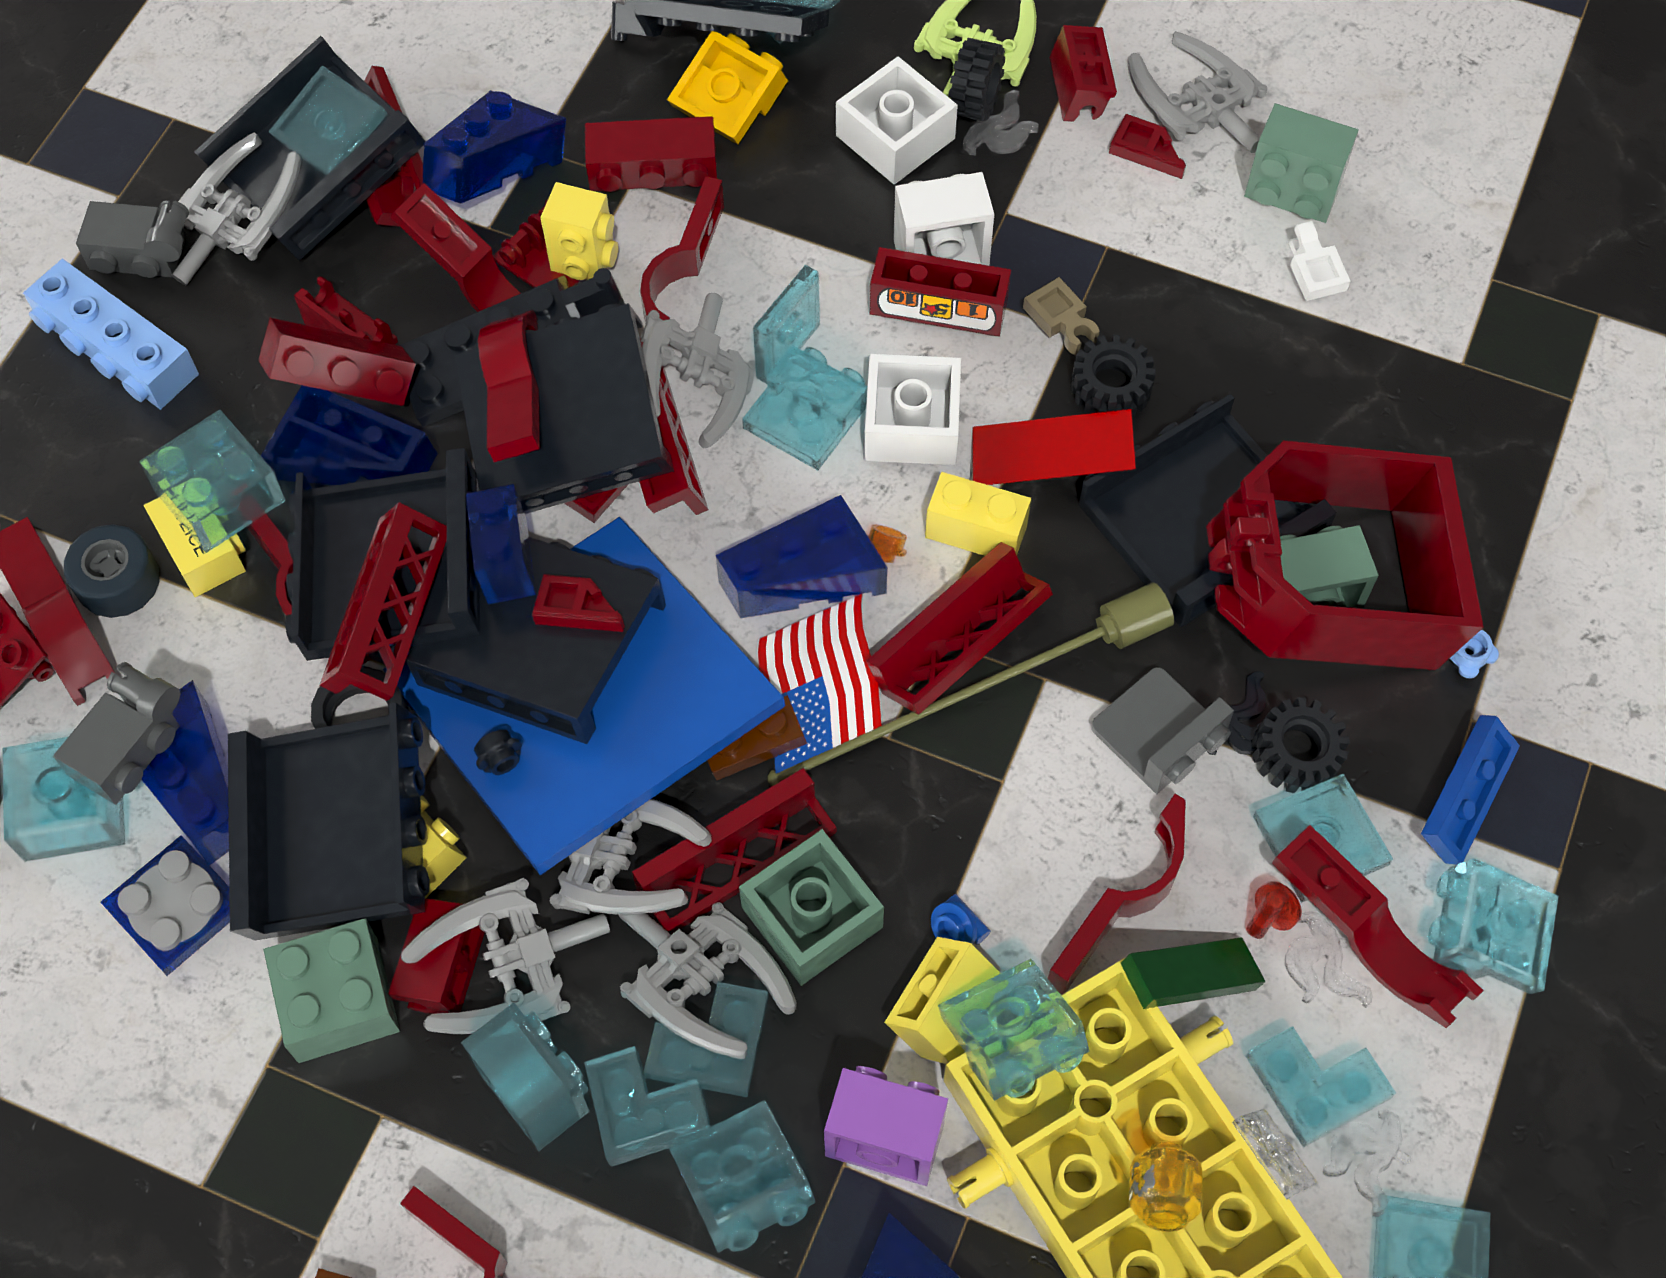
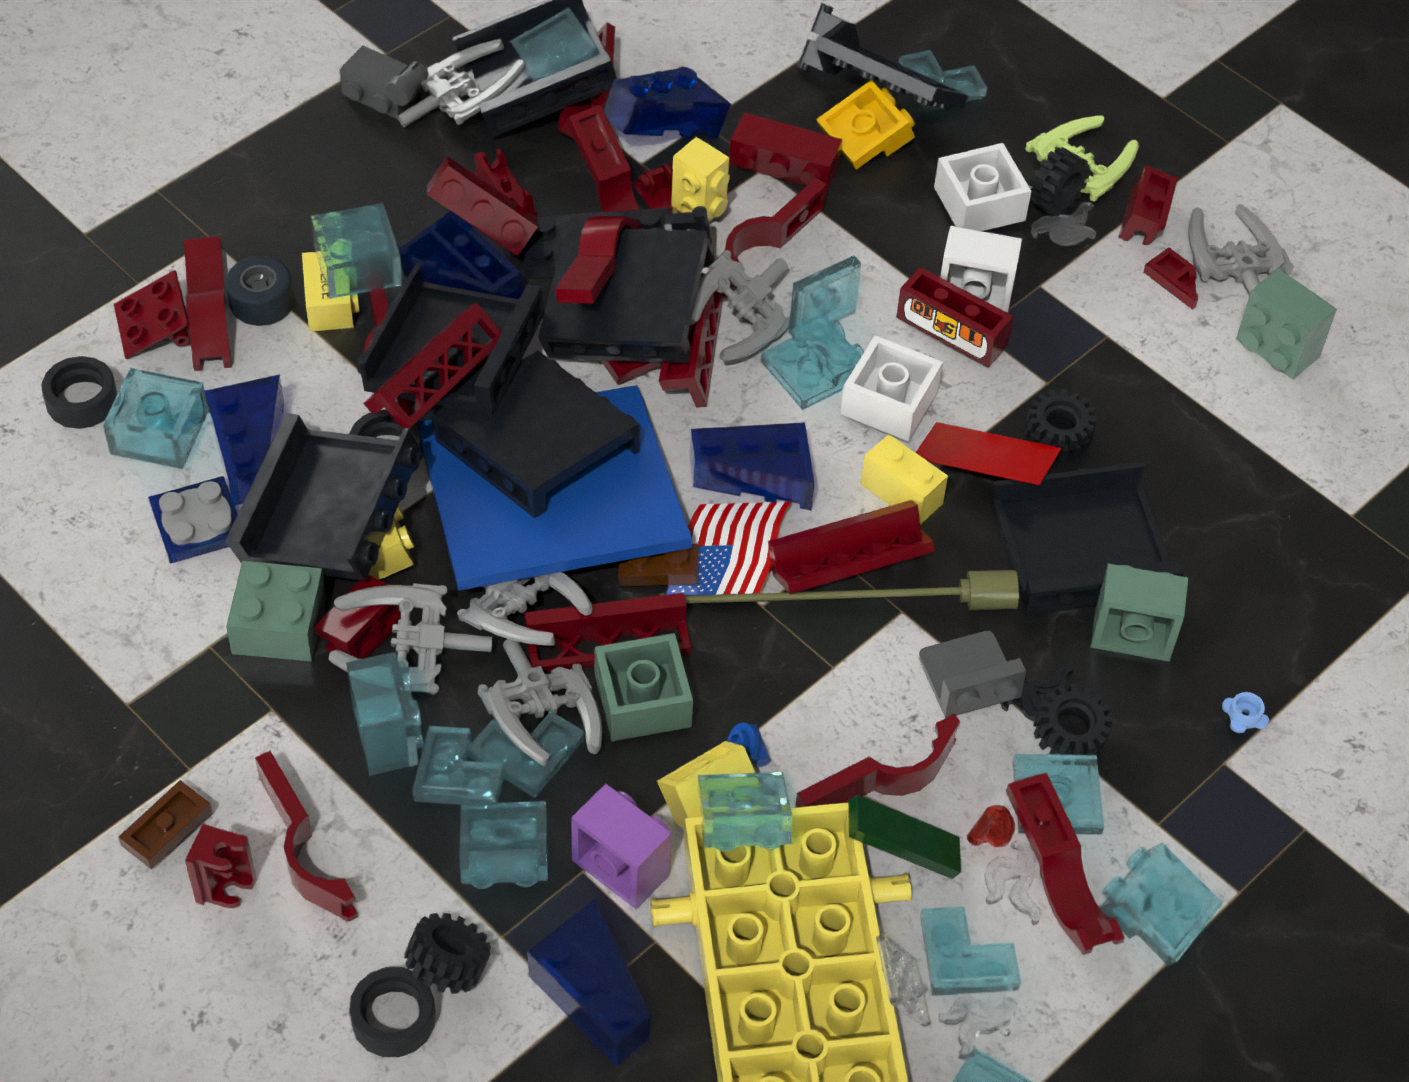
camera: 20 degrees right, 10 degrees down
light blue brick [23,258,199,410] -> none
dark grey hinge [52,662,180,805] -> none
clear blue brick [466,484,536,605] -> none
black plate [474,730,522,775] -> none
dark red tile [532,574,625,632] -> none
clear orange plate [862,524,907,563] -> none
dark tan plate [1023,277,1099,355] -> none
clear yellow head [1129,1142,1203,1232] -> none
dark red container [1206,440,1484,670] -> none
white plate [1289,221,1351,301] -> none
blue plate [1421,715,1520,865] -> none

